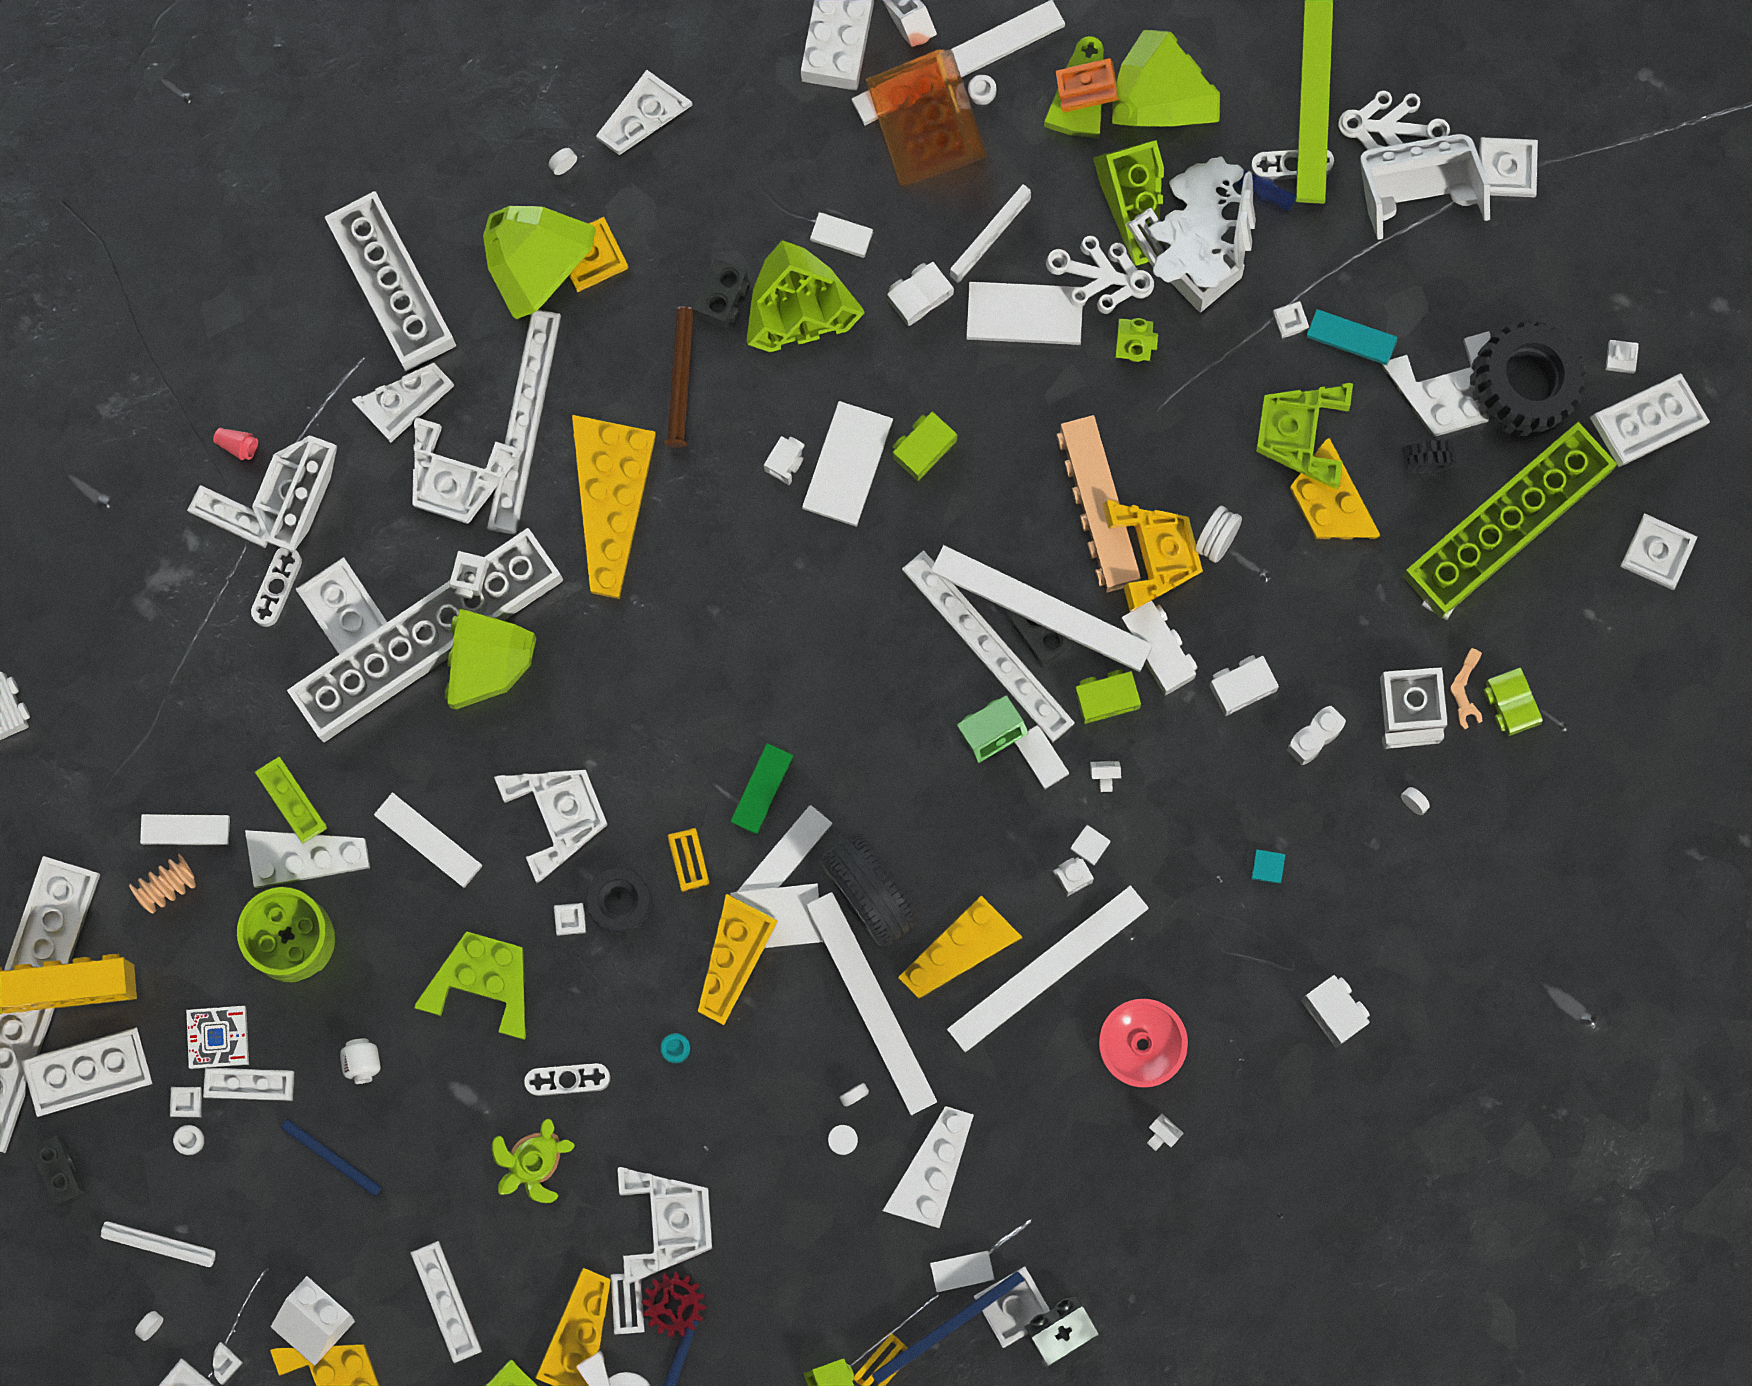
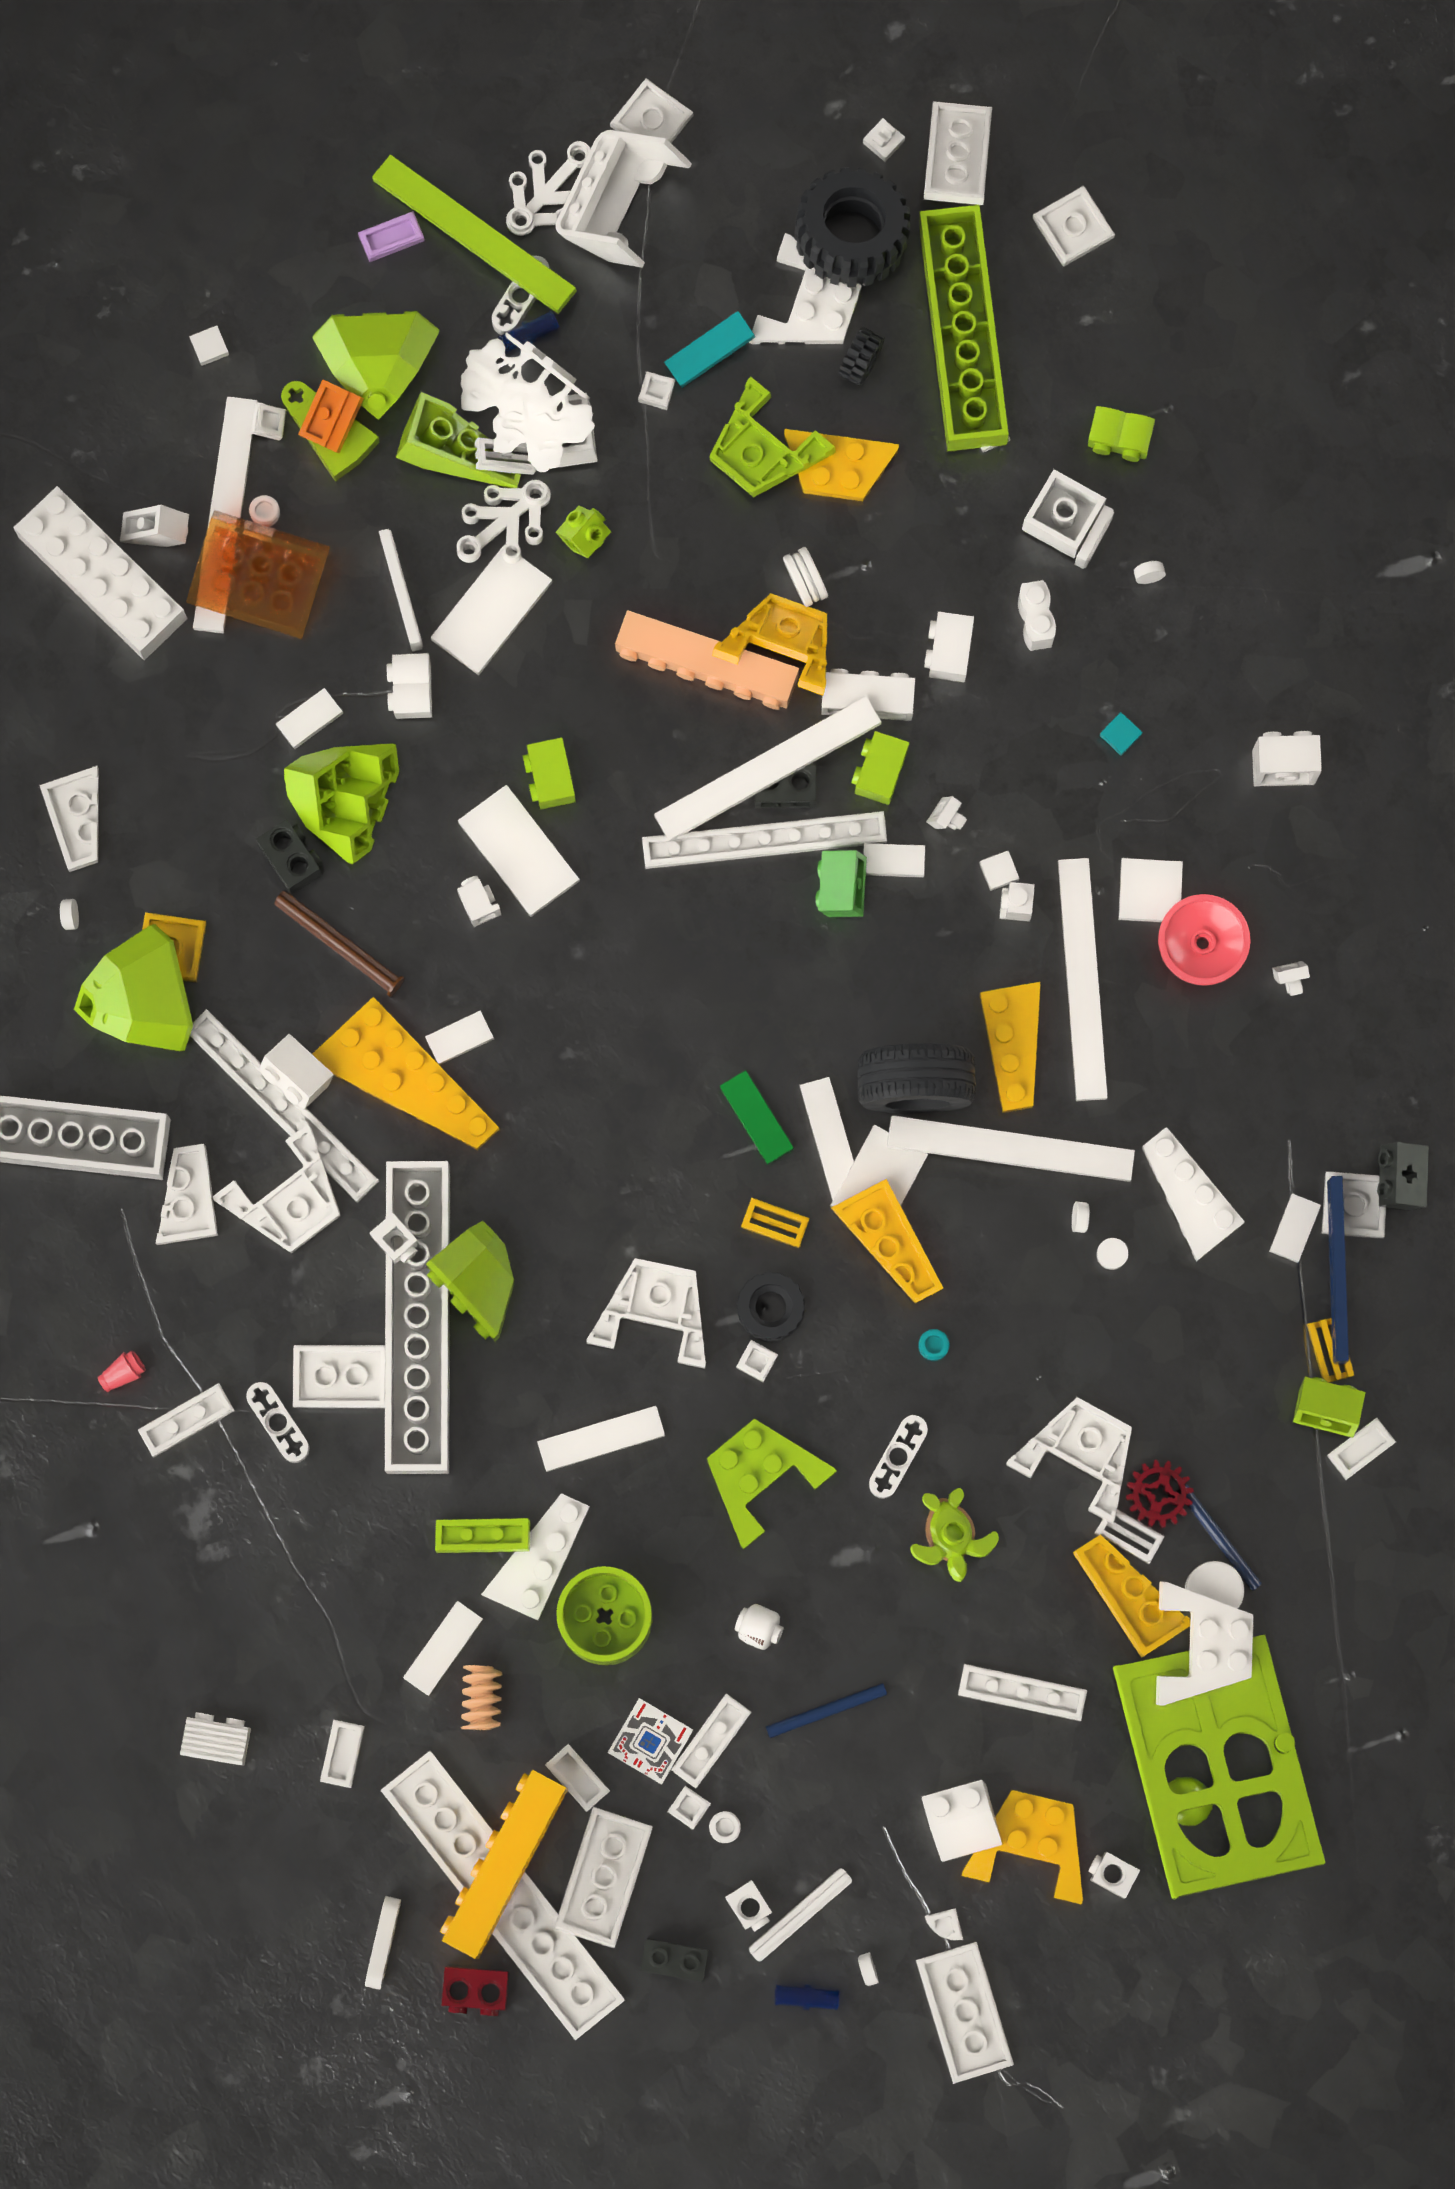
camera: 60 degrees left, 0 degrees up
white wedge [252,435,337,552] -> none
light nougat piece [1450,648,1482,730] -> none
none -> white tile [251,403,286,441]
none -> white brick [259,1034,334,1109]
none -> white tile [320,1720,365,1788]
none -> lavender tile [358,211,425,262]
none -> white tile [425,1011,494,1065]
none -> white tile [545,1744,610,1812]
none -> white brick [725,1880,772,1931]
none -> clear blue pin [774,1984,839,2010]
none -> white tile [1118,858,1183,922]

